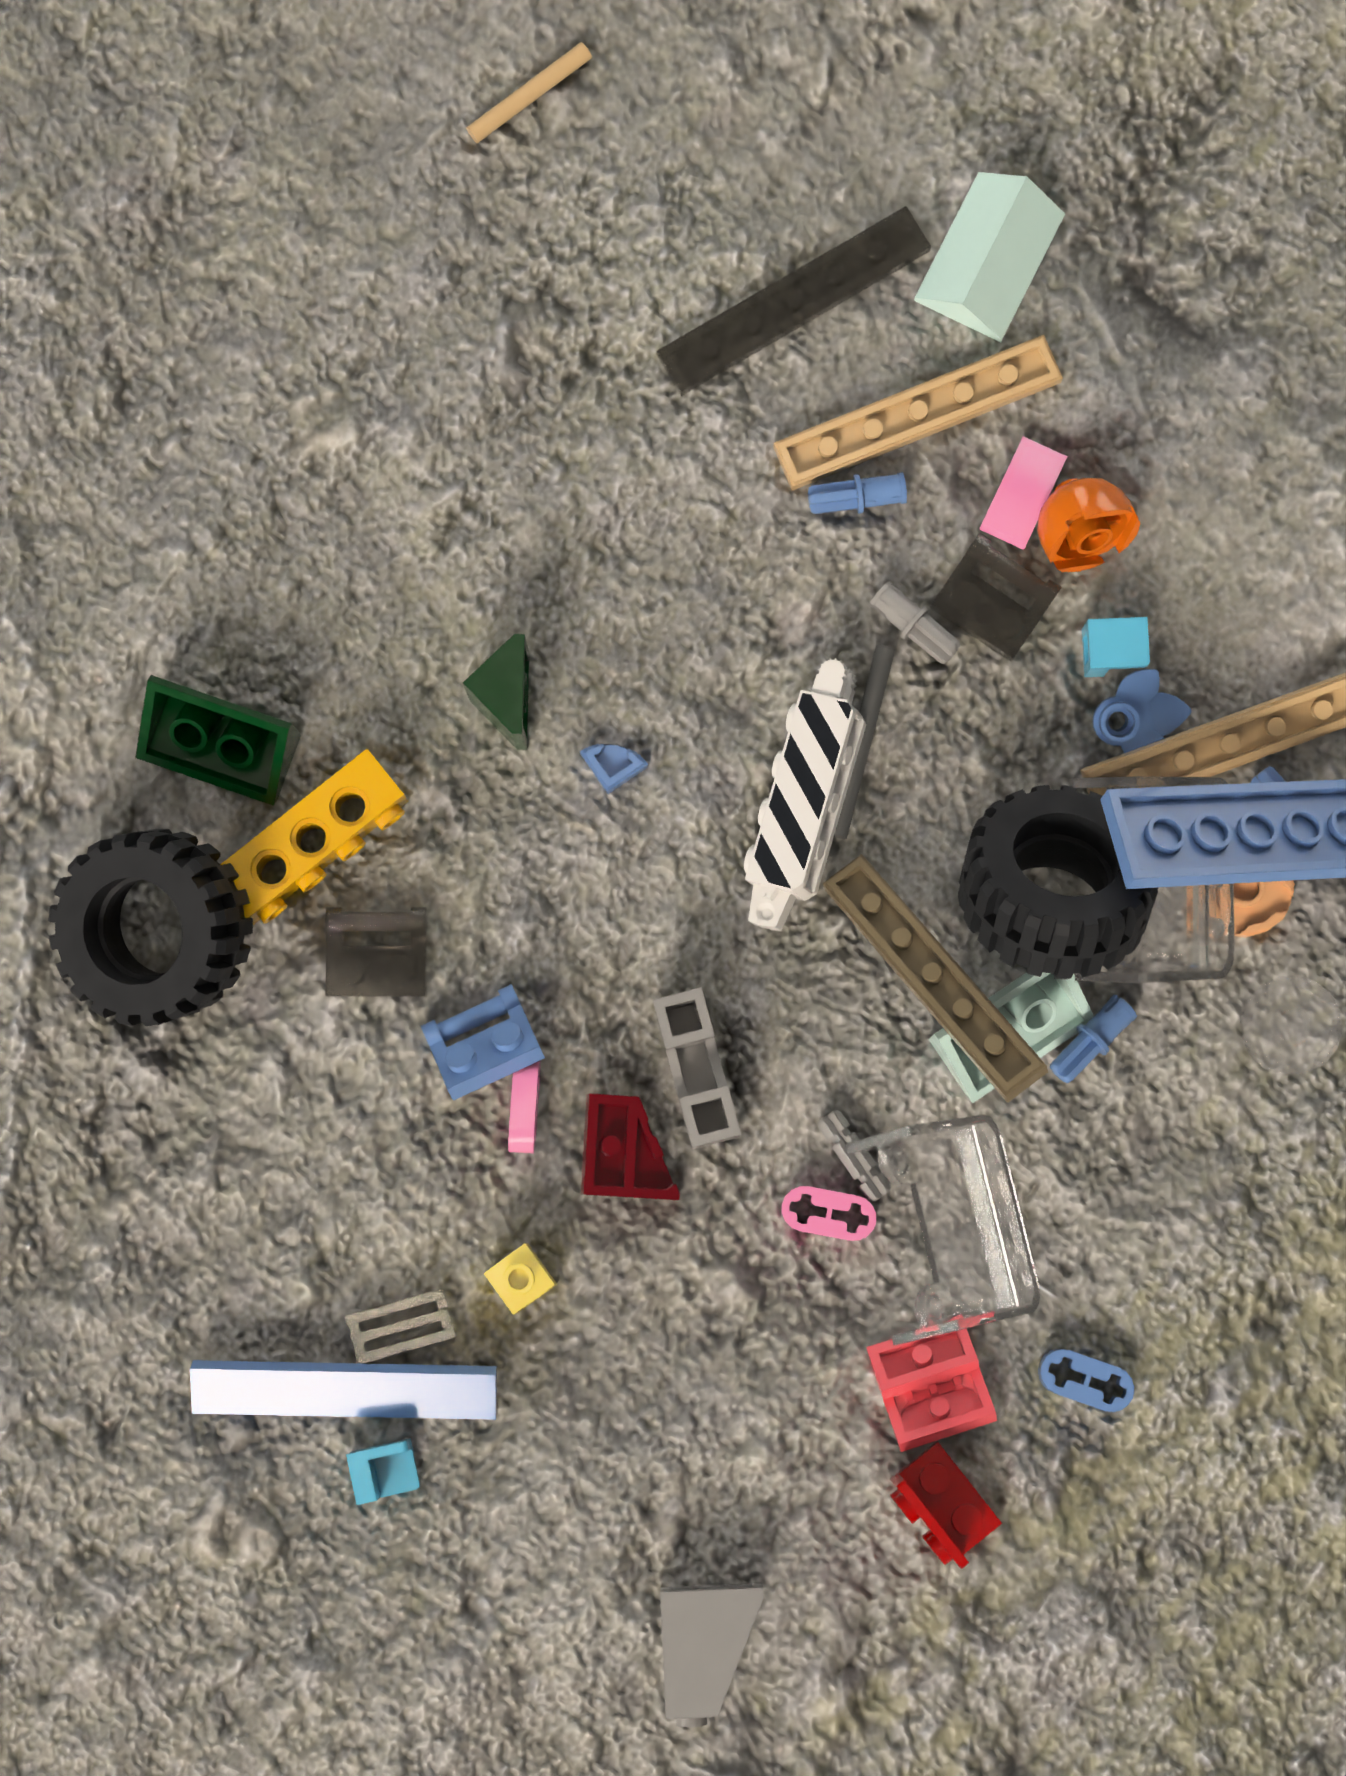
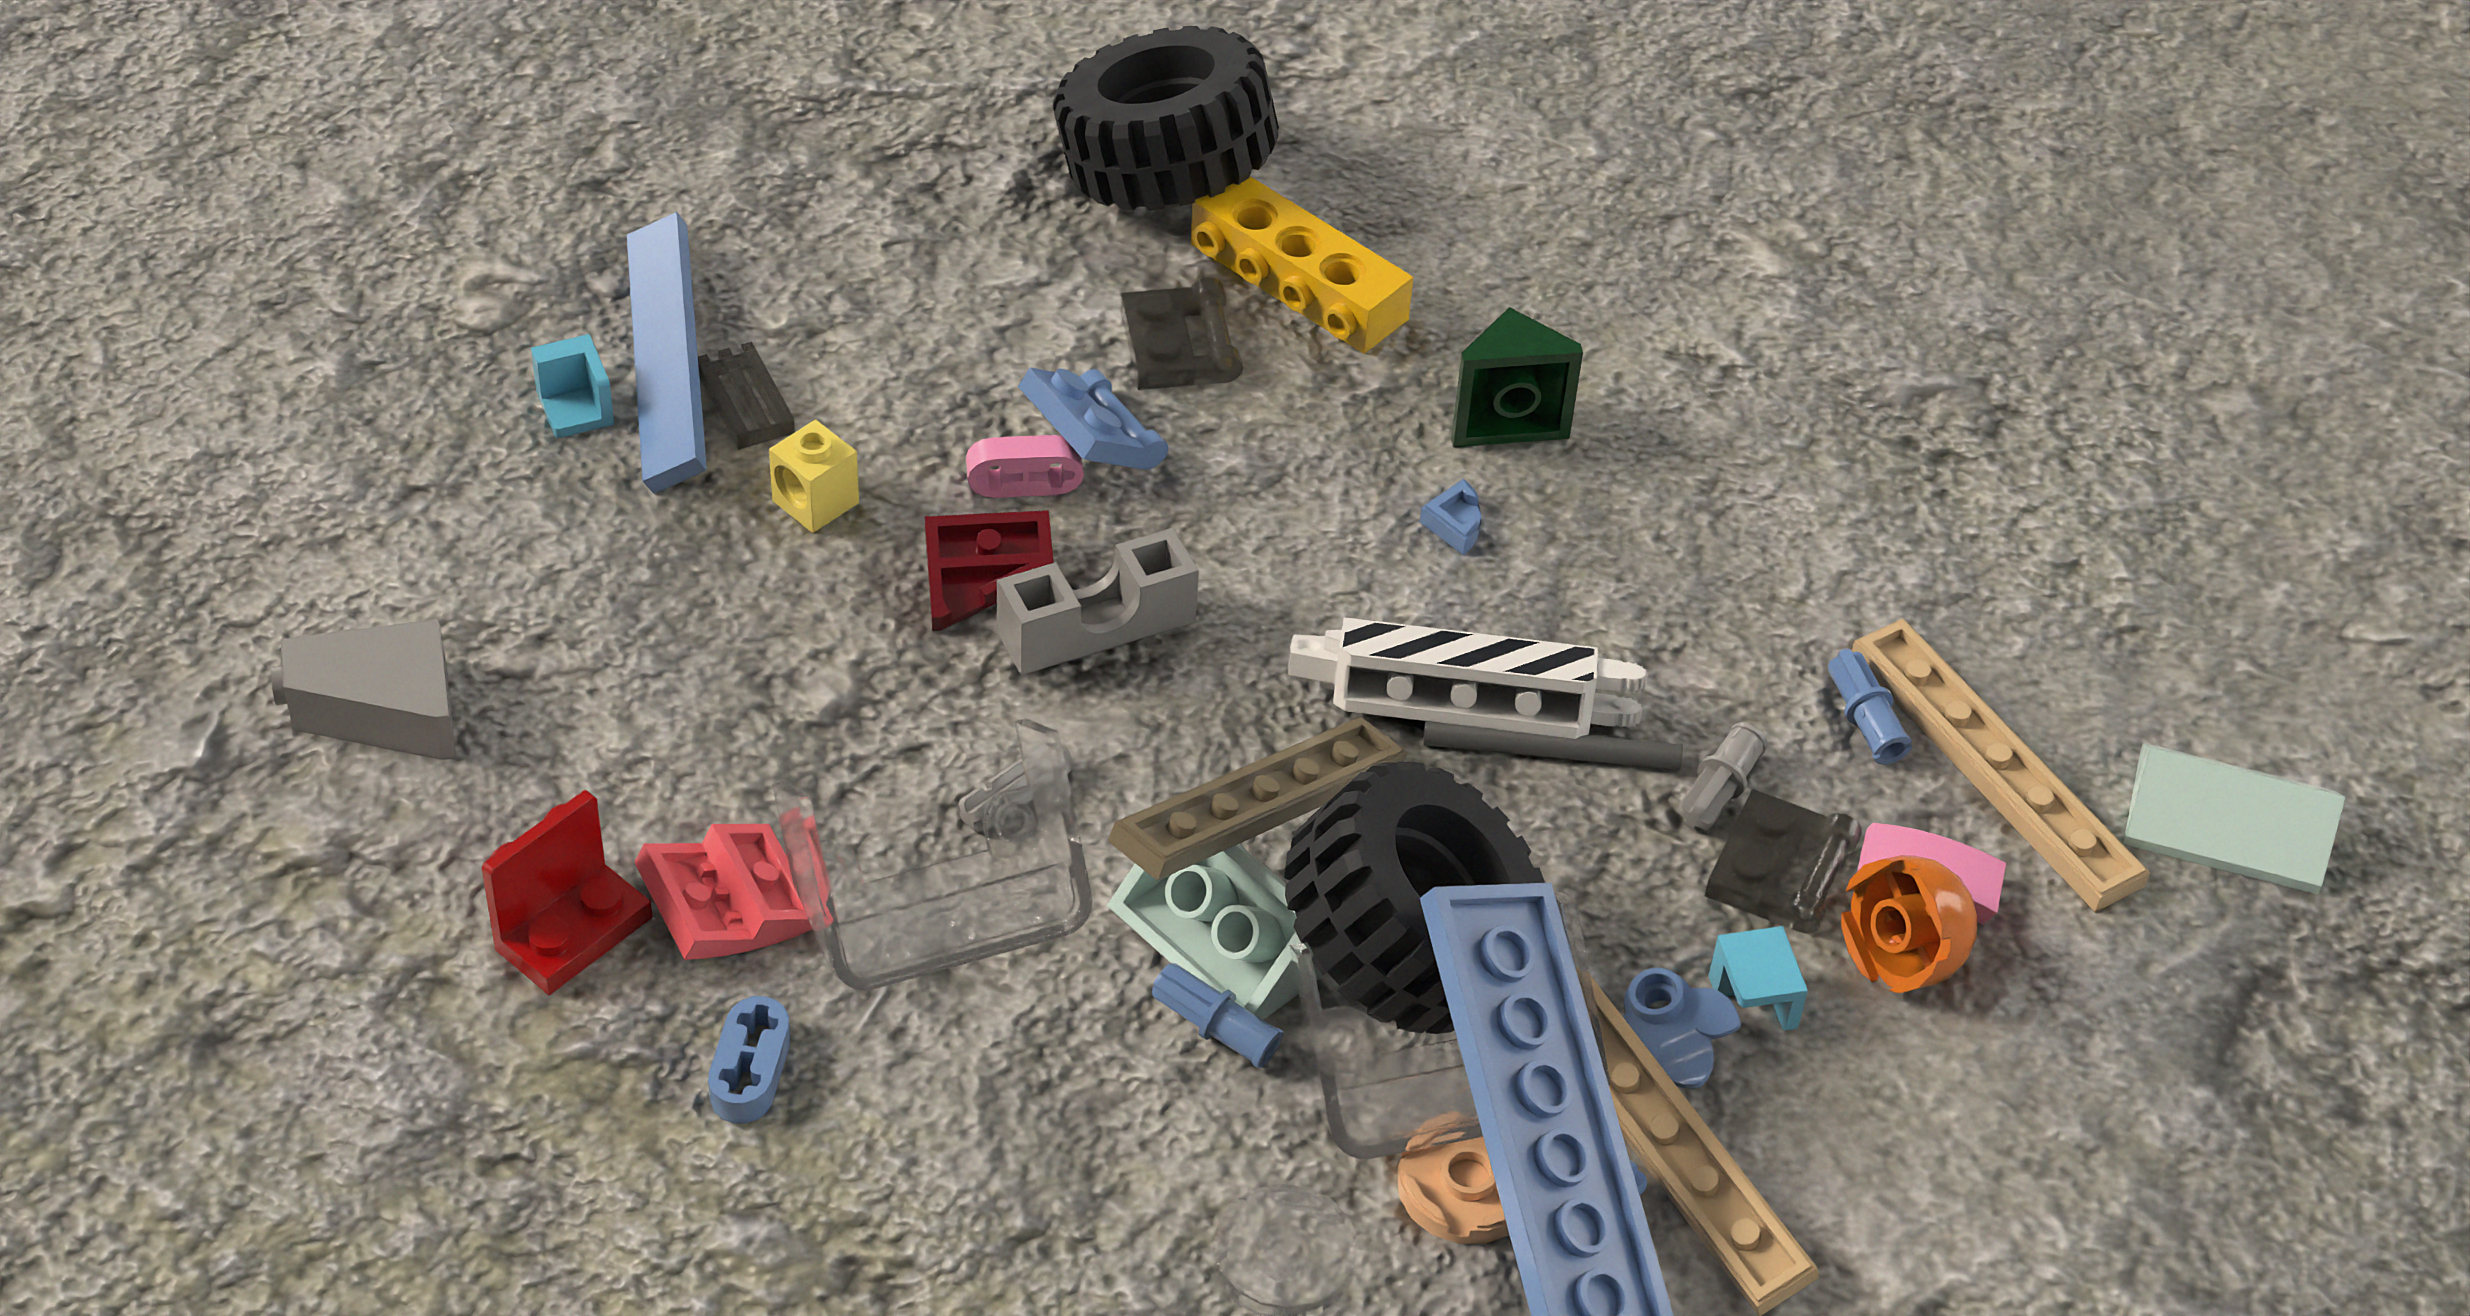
camera: 75 degrees right, 35 degrees down
dark green slope [135,675,301,806] -> none
tan bar [466,42,592,143] -> none
clear smoke tile [656,206,931,396] -> none
bright pink beam [781,1186,876,1241] -> none

